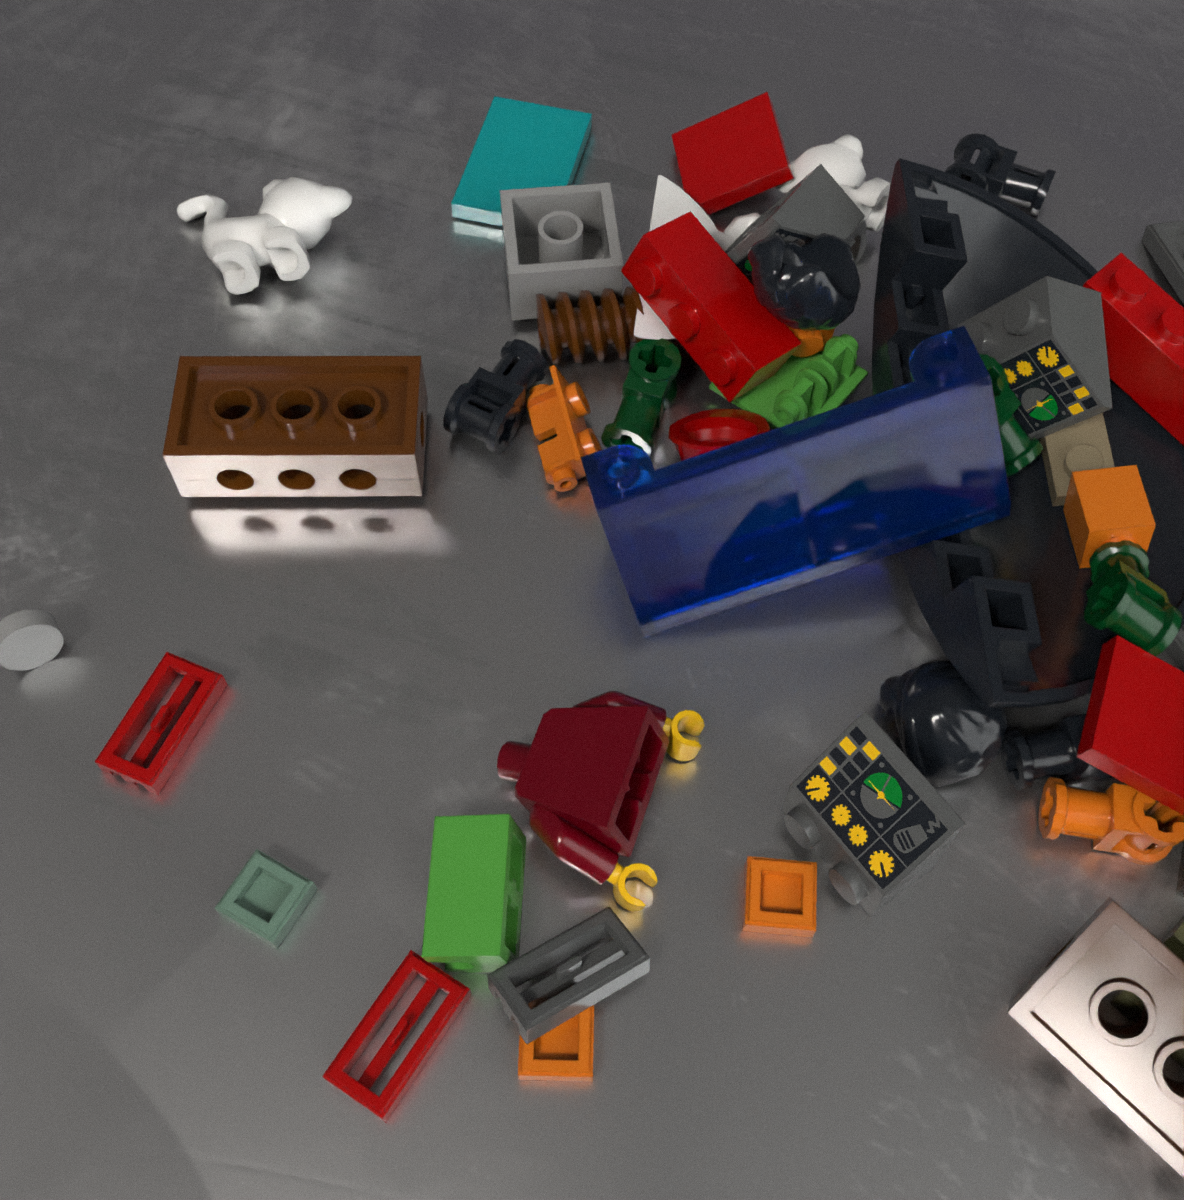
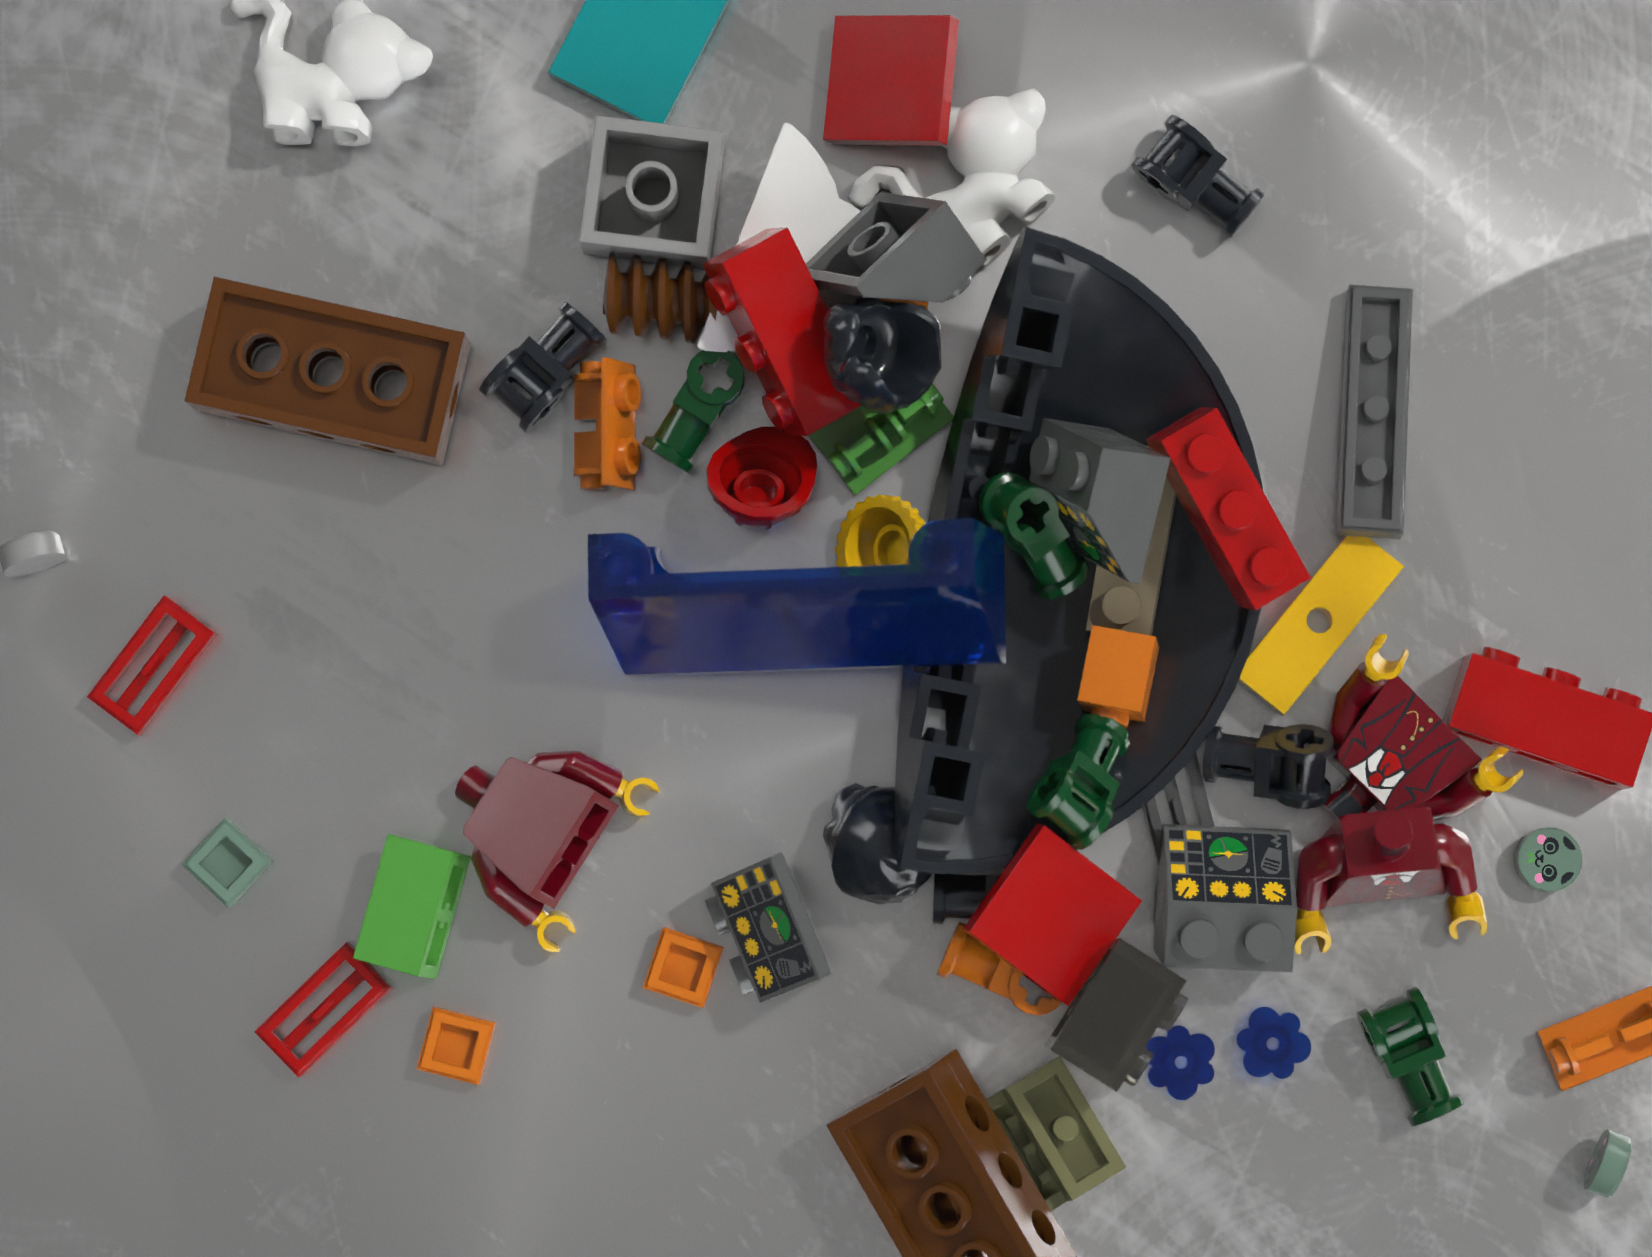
camera: 15 degrees right, 25 degrees up
dark grey tile [487,906,650,1044] -> none

